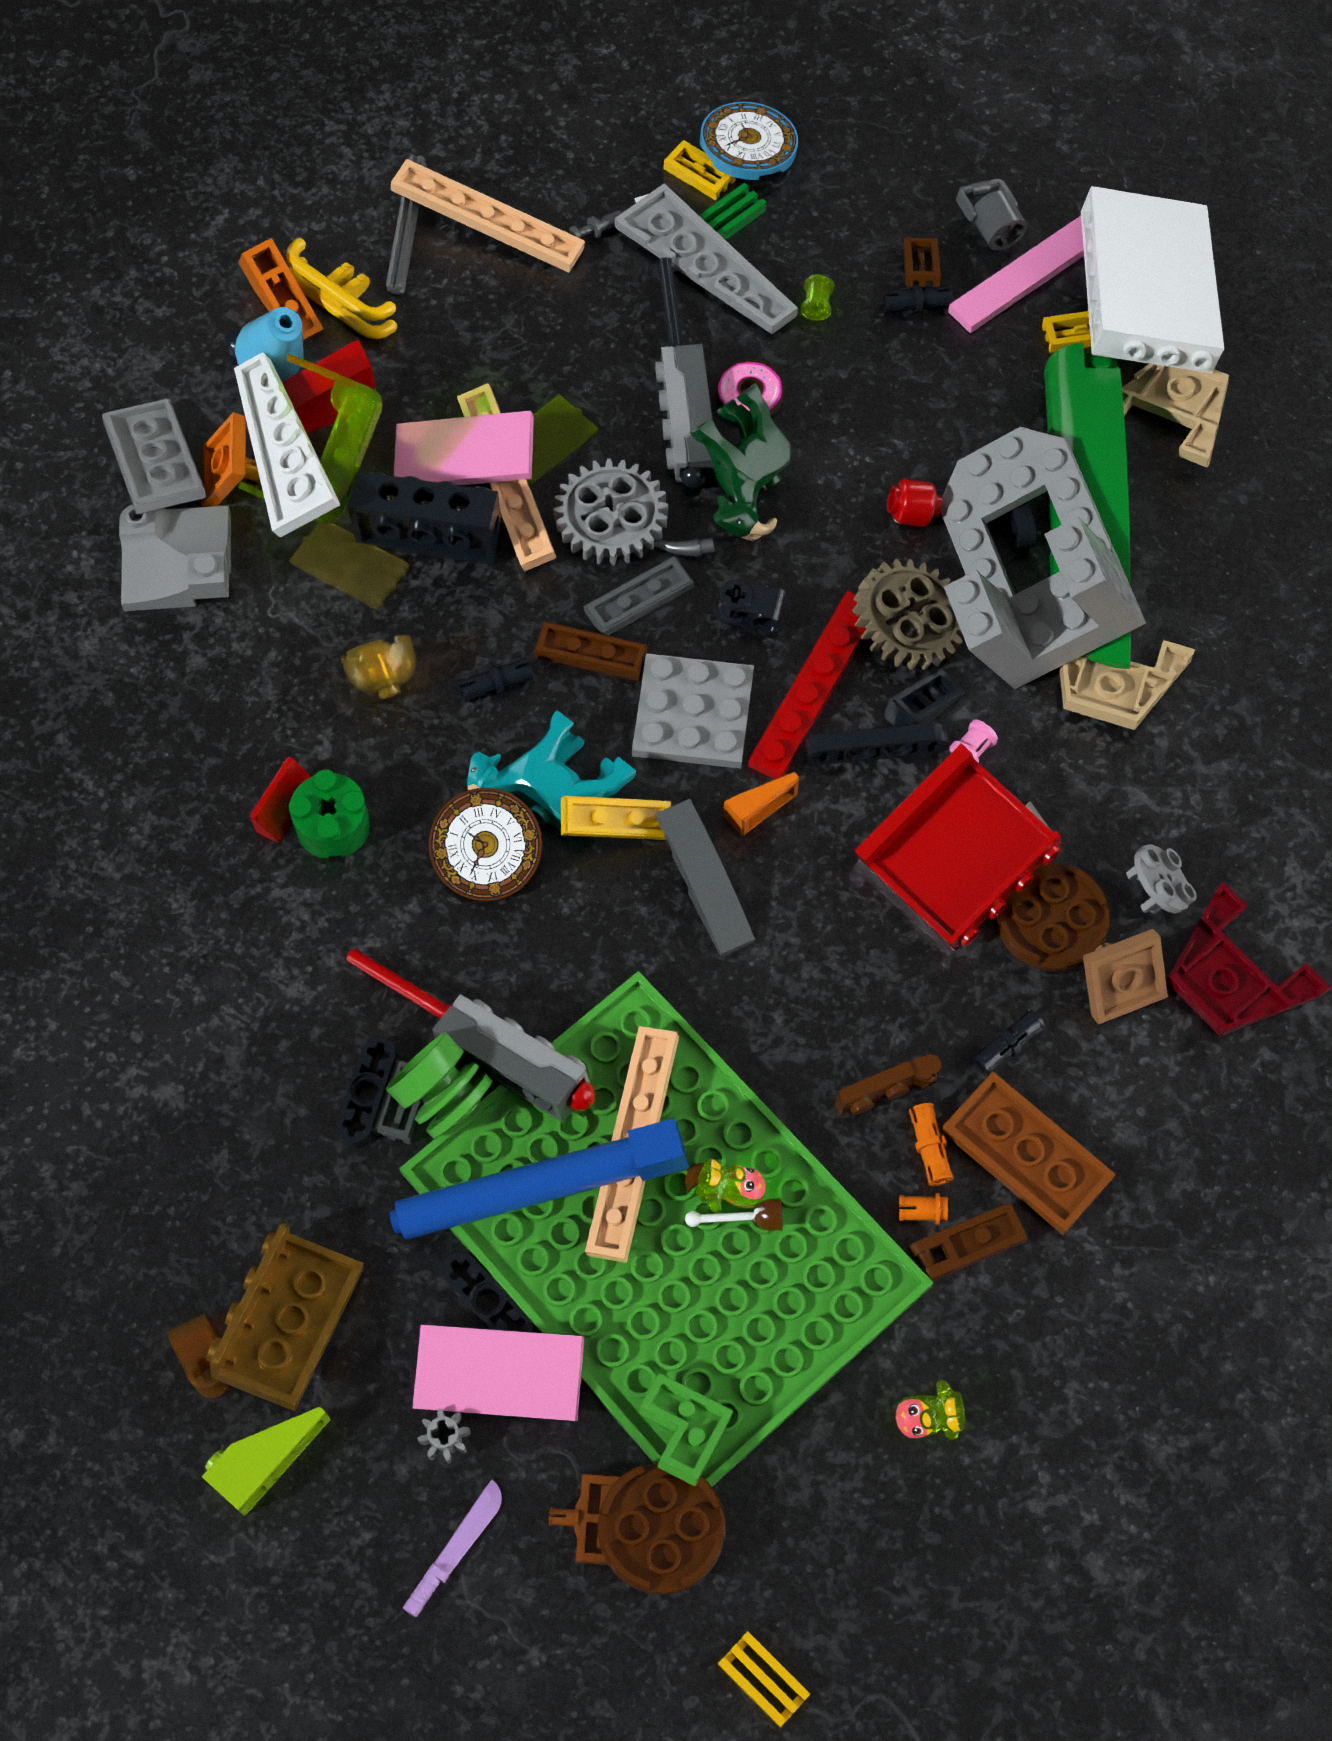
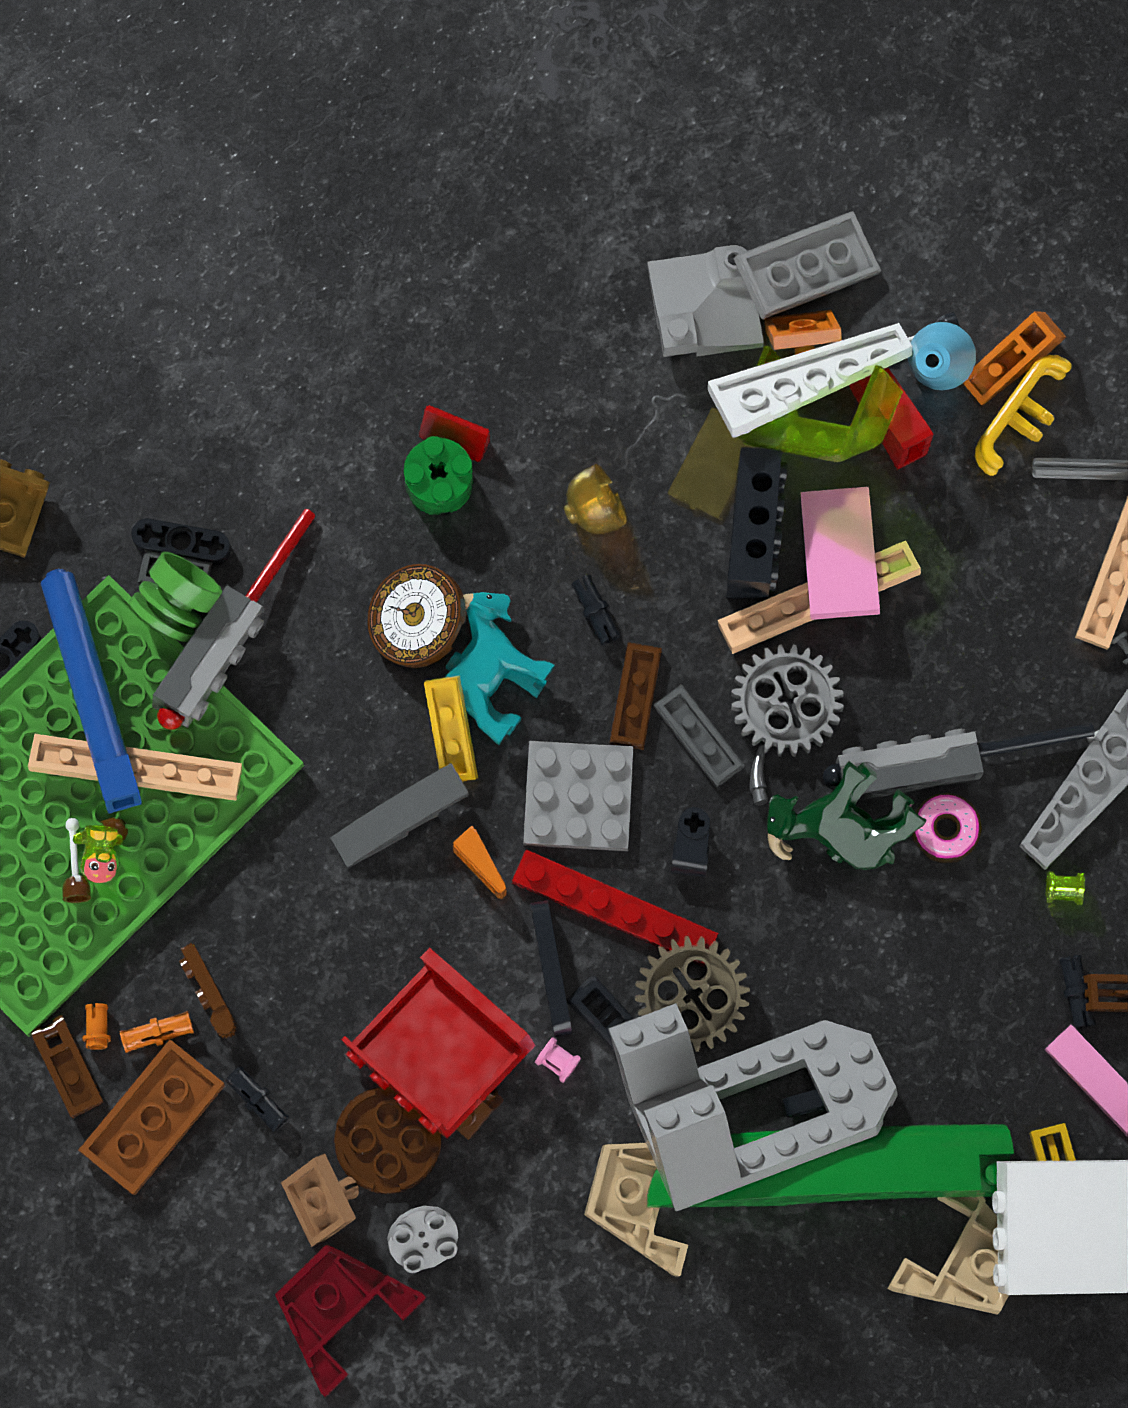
camera: 85 degrees right, 10 degrees up
clear neon green piece [527,394,598,487] -> none
red head [887,478,942,527] -> none

